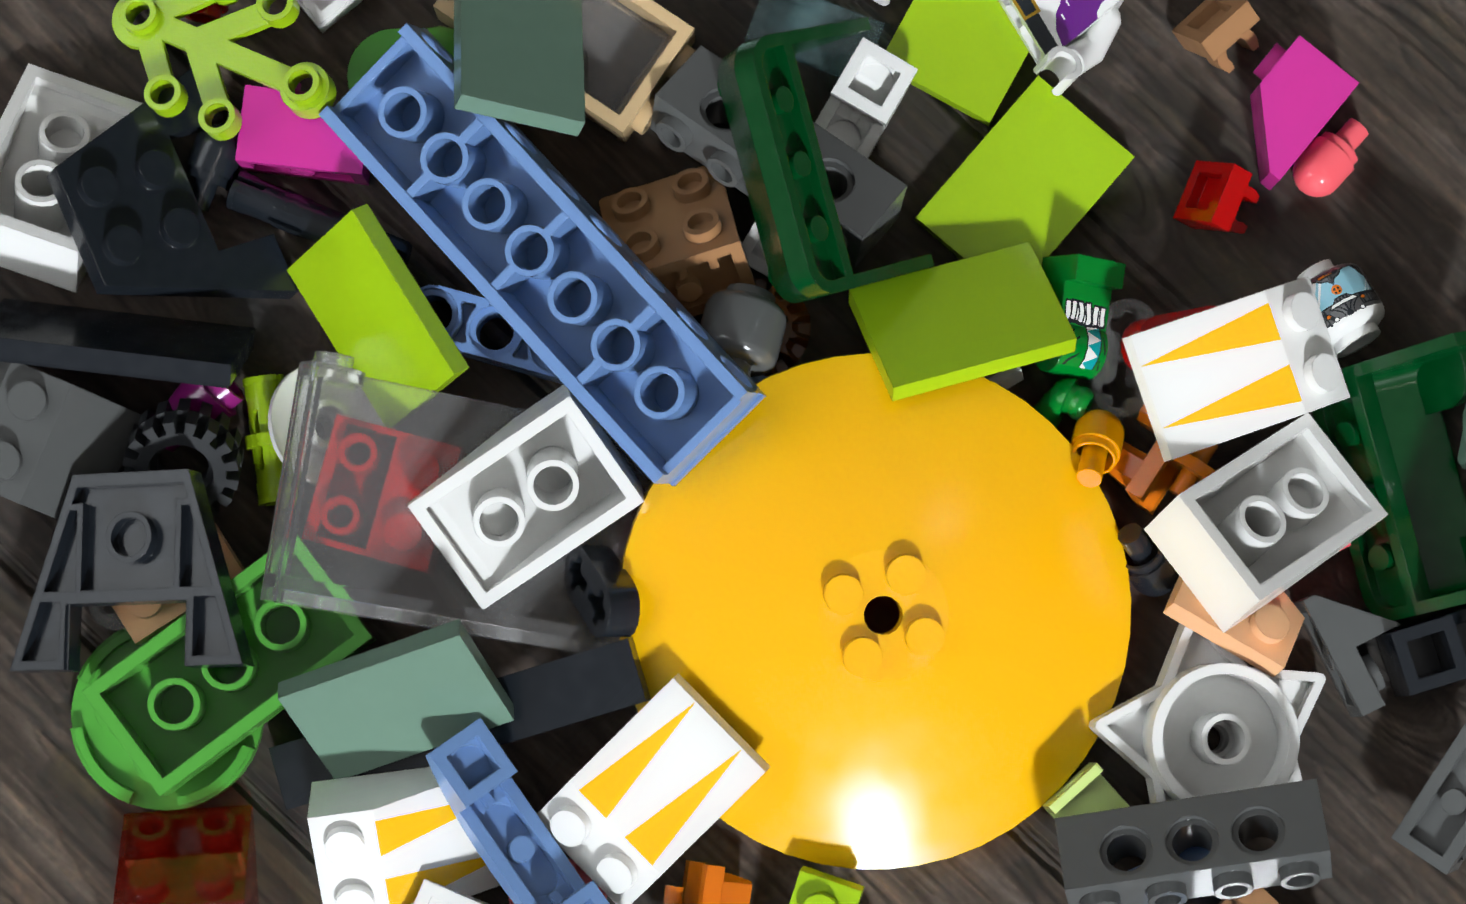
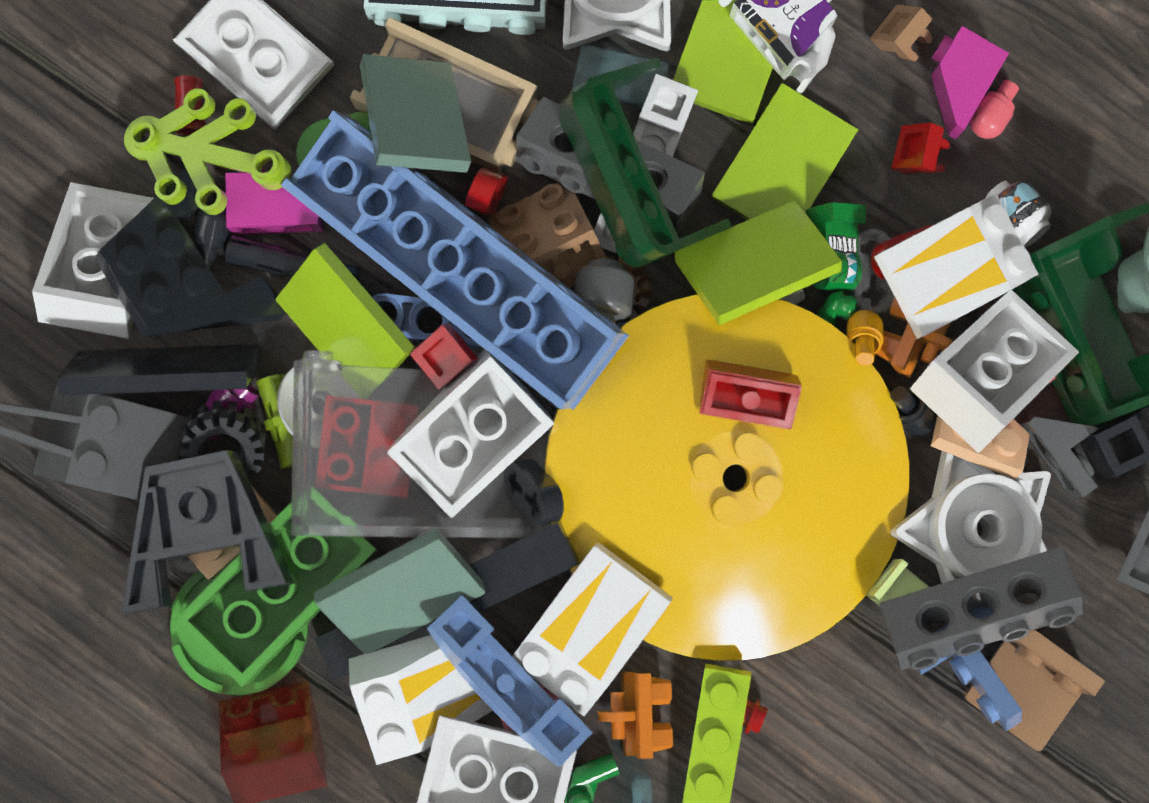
camera: 10 degrees left, 0 degrees up
none -> red tile [410,323,478,390]
none -> red beam [465,167,509,215]
none -> red slope [699,360,802,429]

